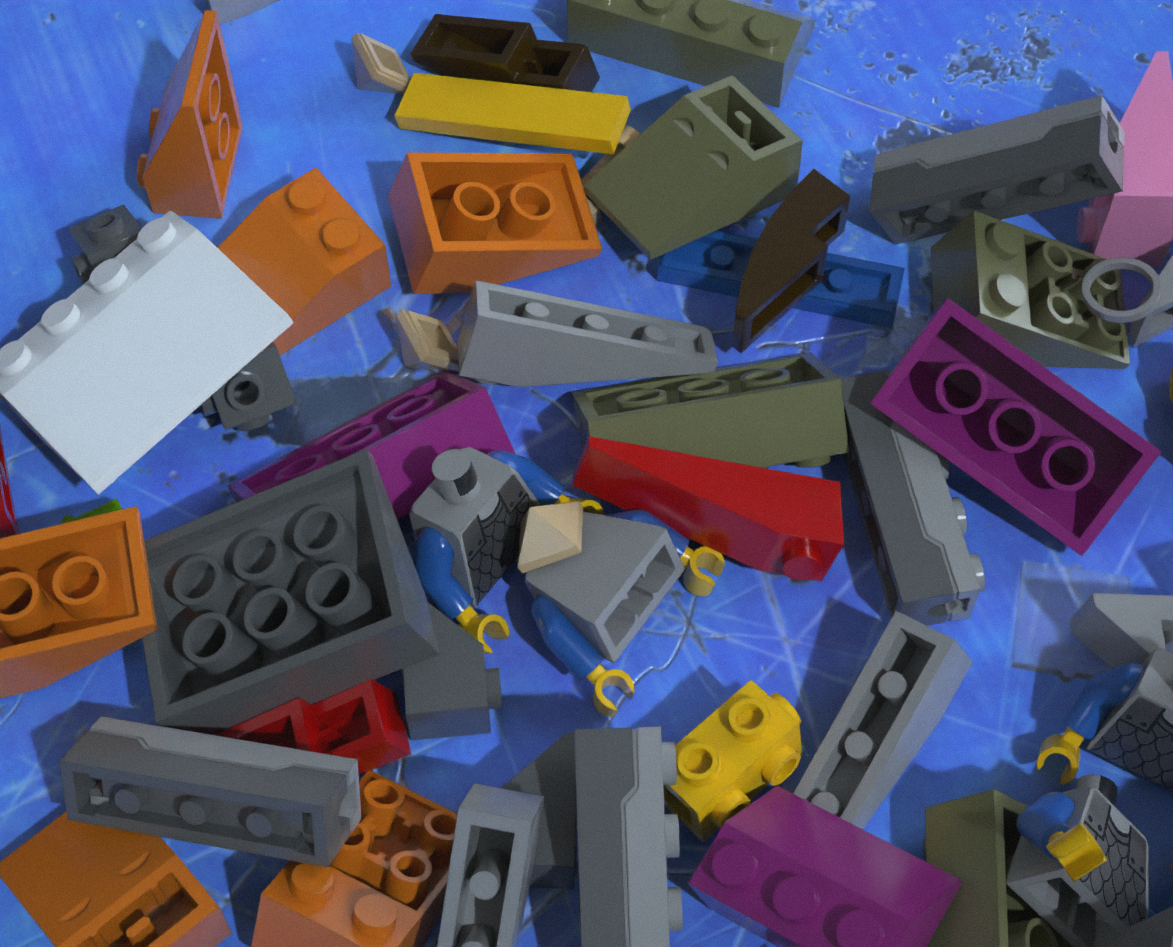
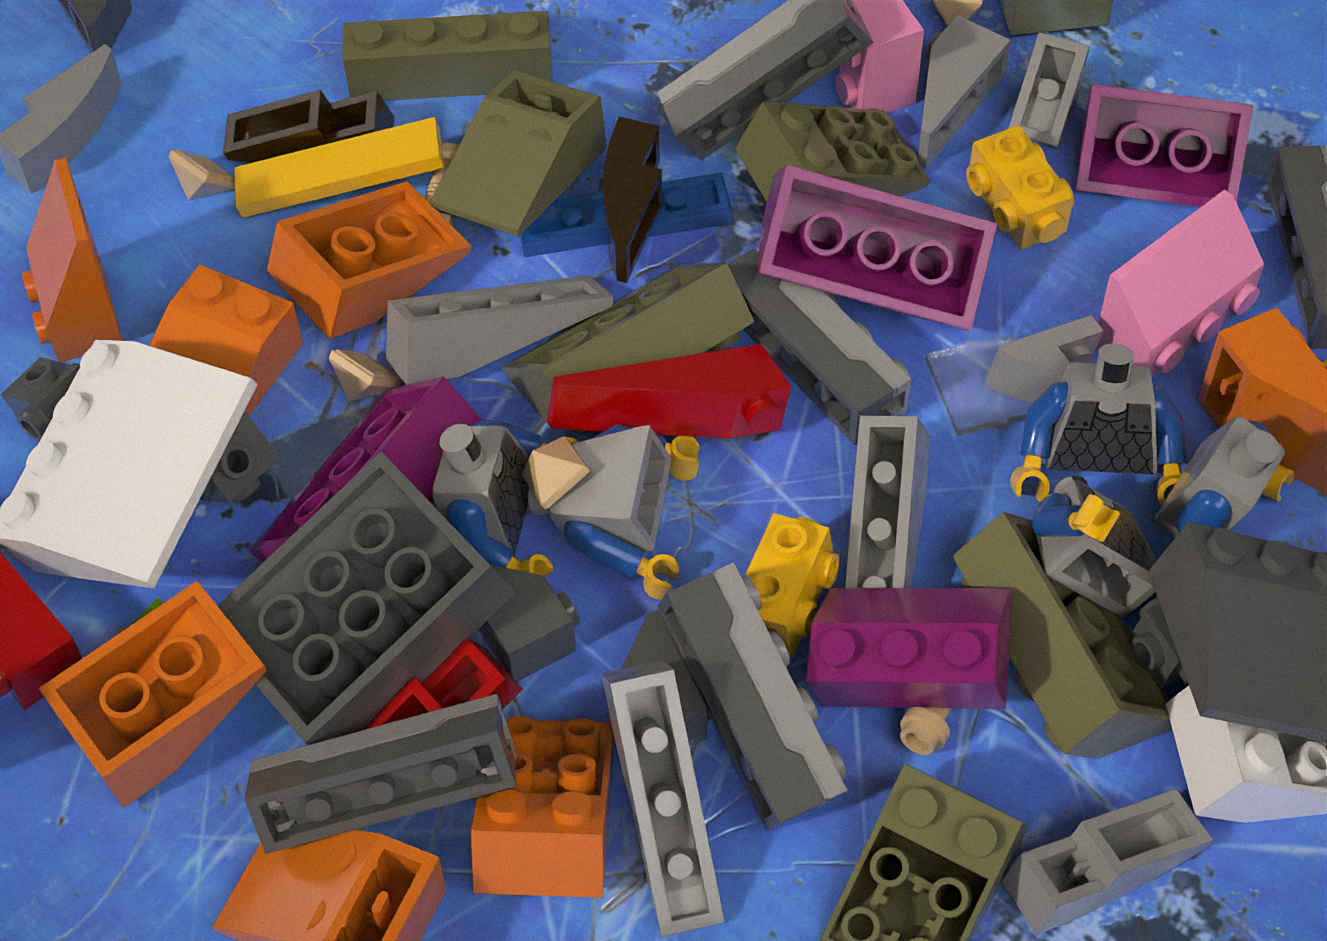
camera: 25 degrees left, 5 degrees down
light grey piece [1082,257,1161,323] -> none

